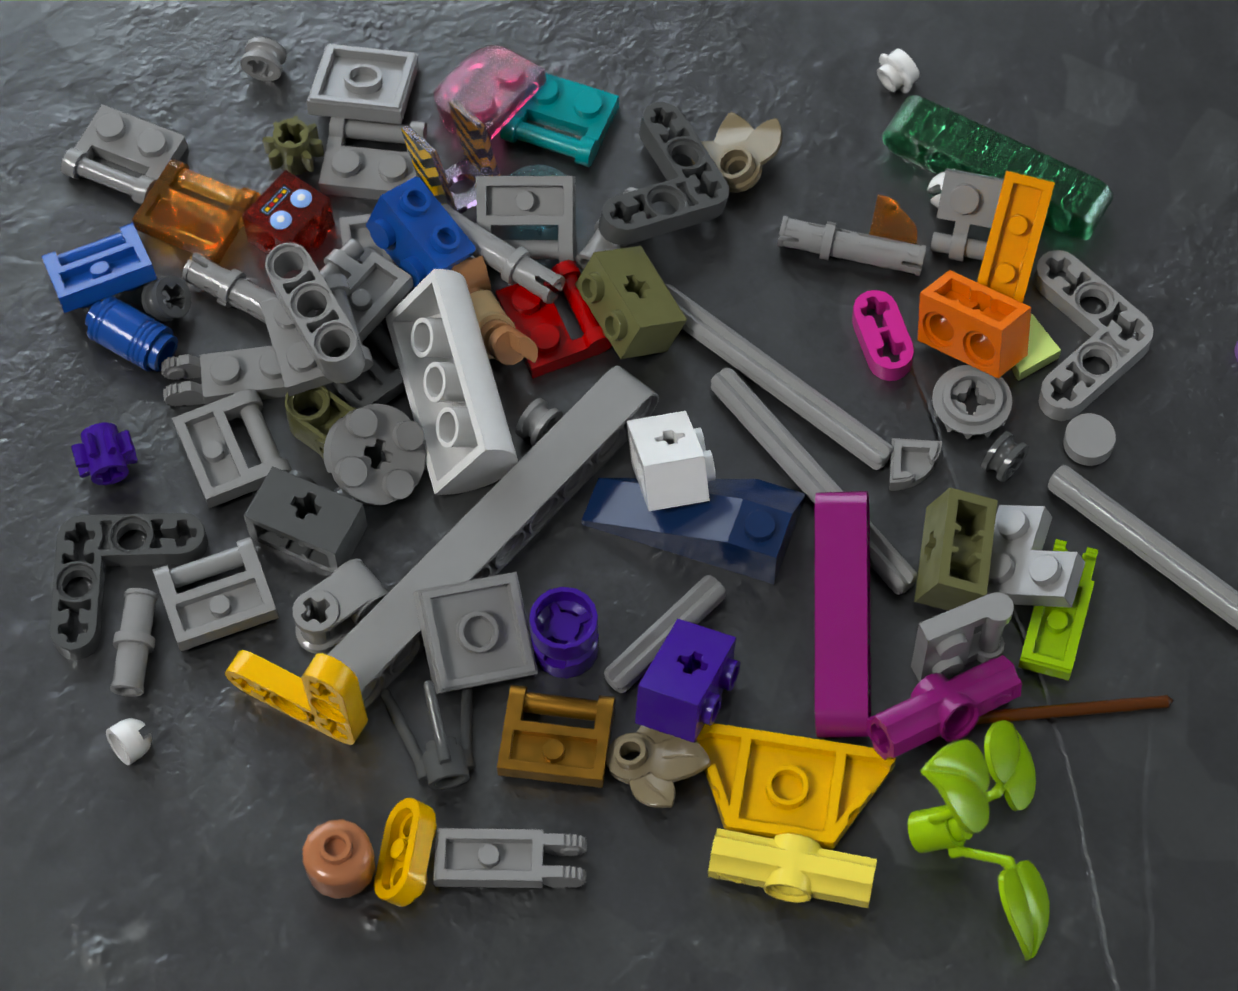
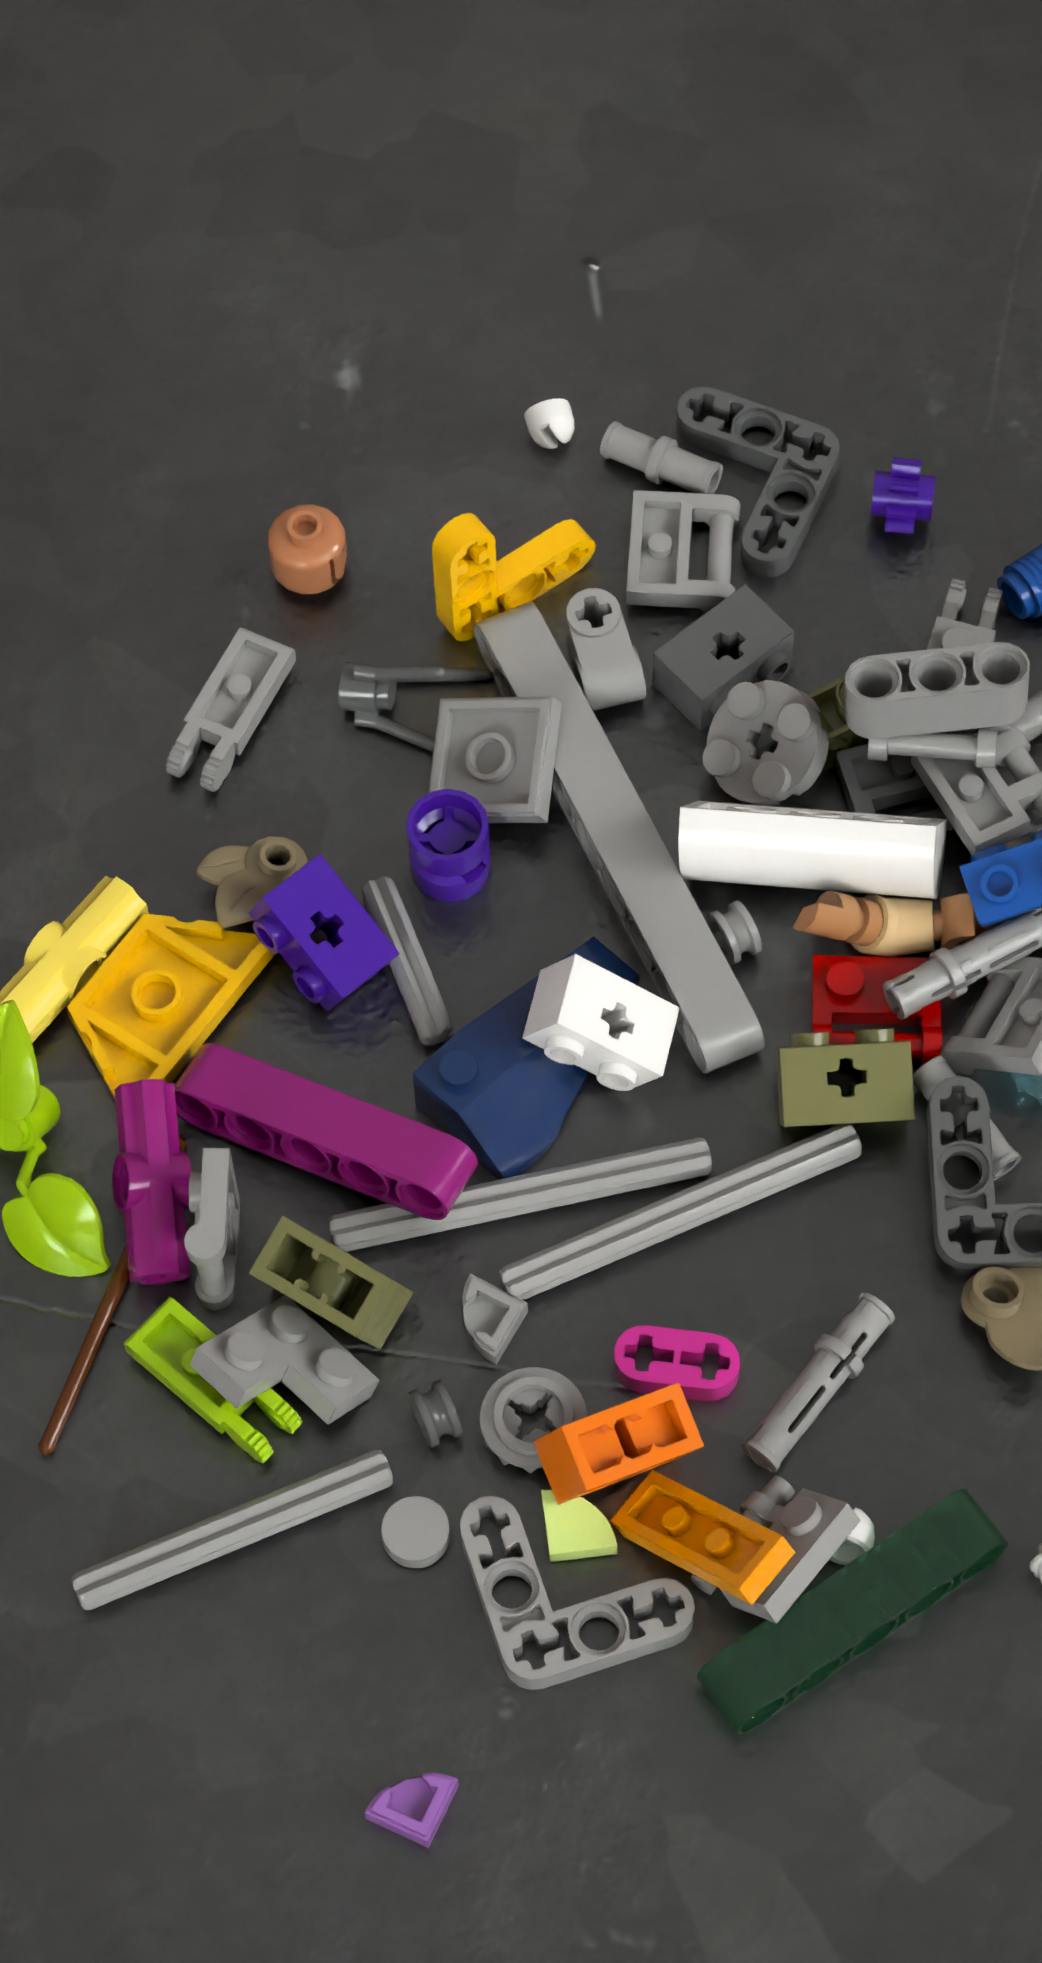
camera: 115 degrees right, 0 degrees up
light grey plate [172,389,292,508] -> none
yellow plate [374,798,437,907] -> none
pearl gold plate [497,685,616,788] -> none
clear orange tile [869,194,918,245] -> none

